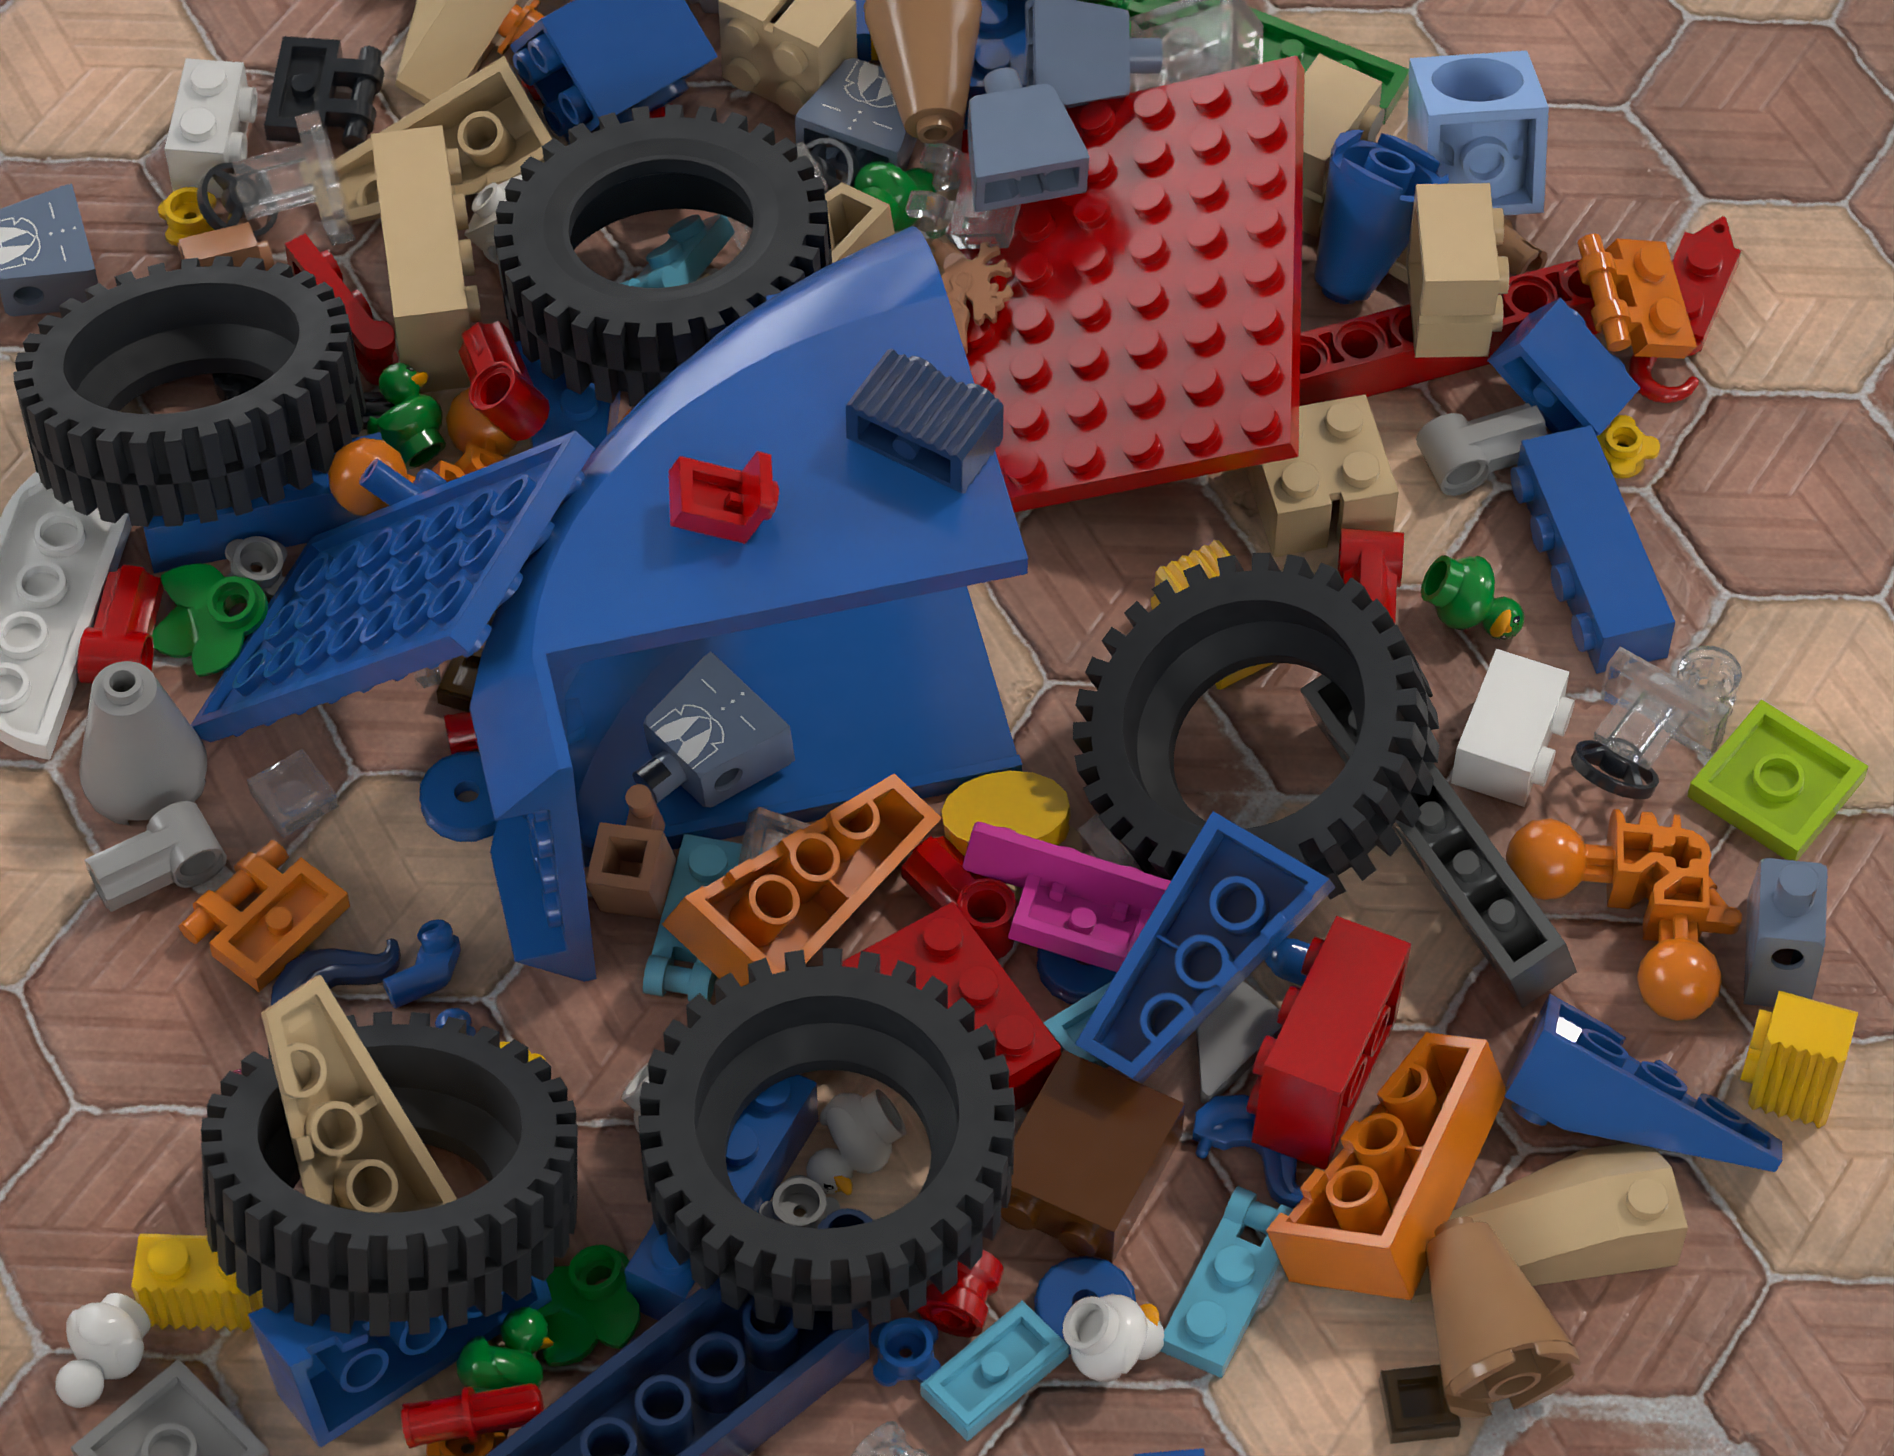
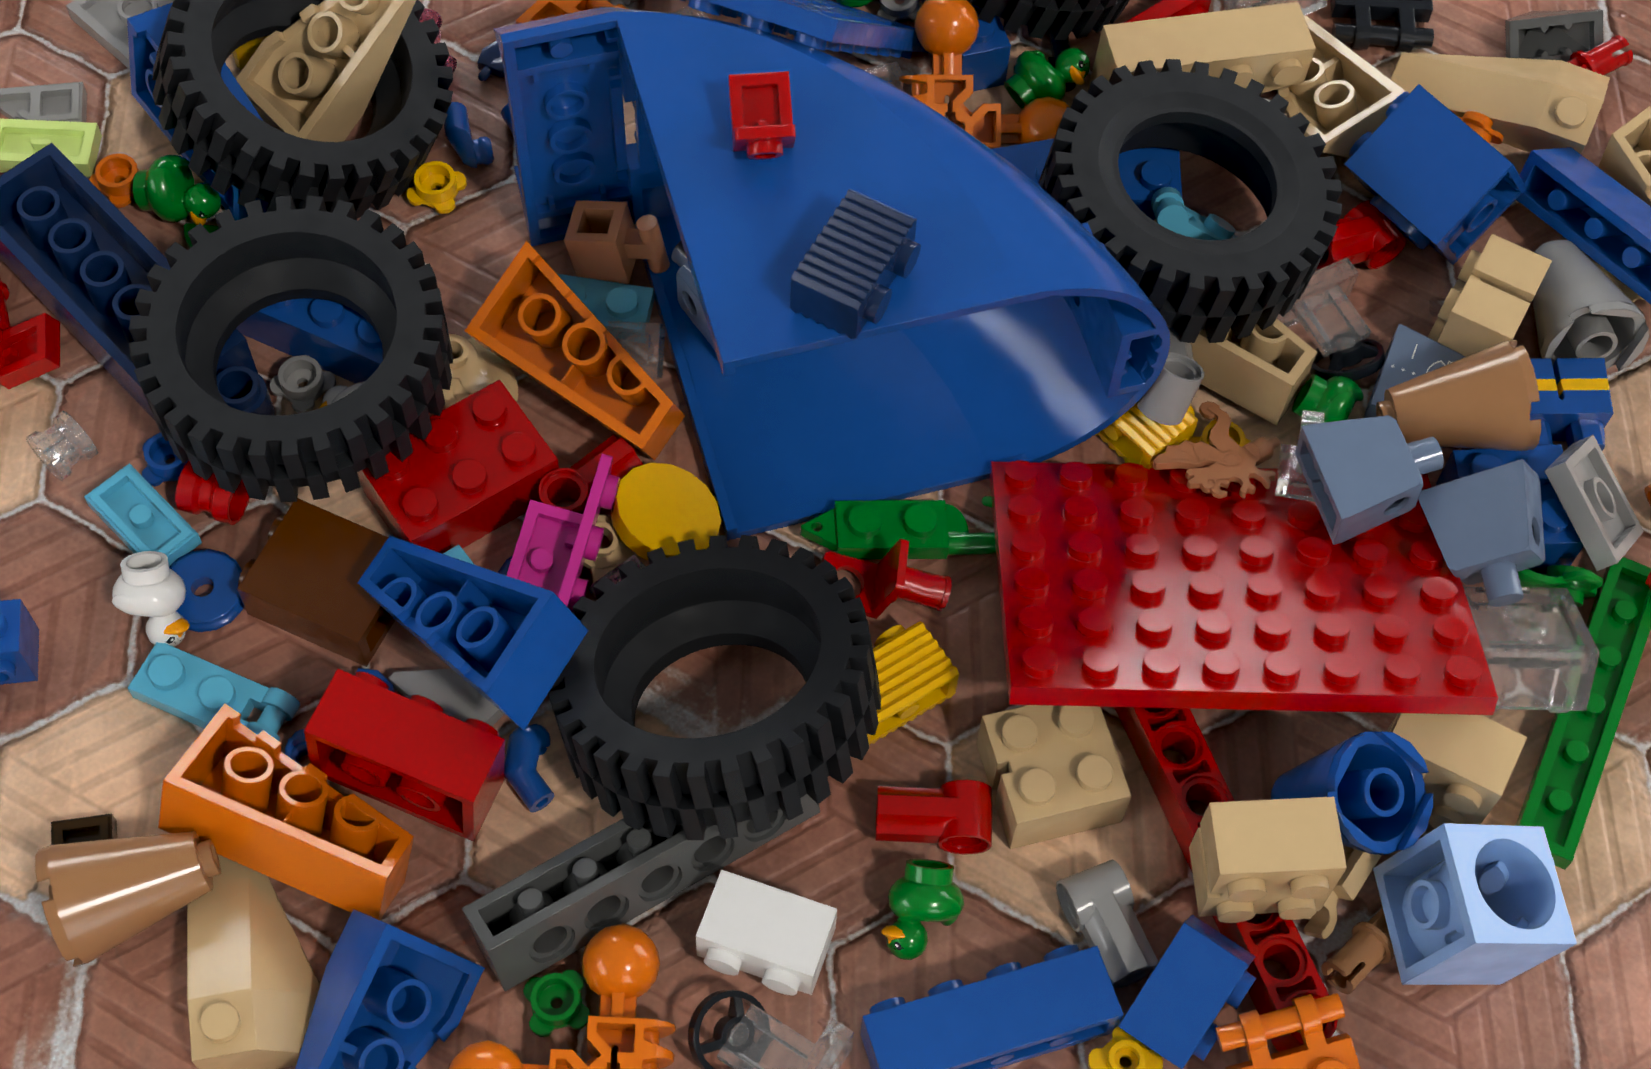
camera: 85 degrees right, 5 degrees up
blue arm [359,458,447,506] -> none
red axle [401,1383,545,1448] -> none
red piece [458,321,550,441] -> none
none -> green plate [523,970,590,1037]
none -> green plate [800,496,996,560]
none -> red bracket [822,538,952,619]

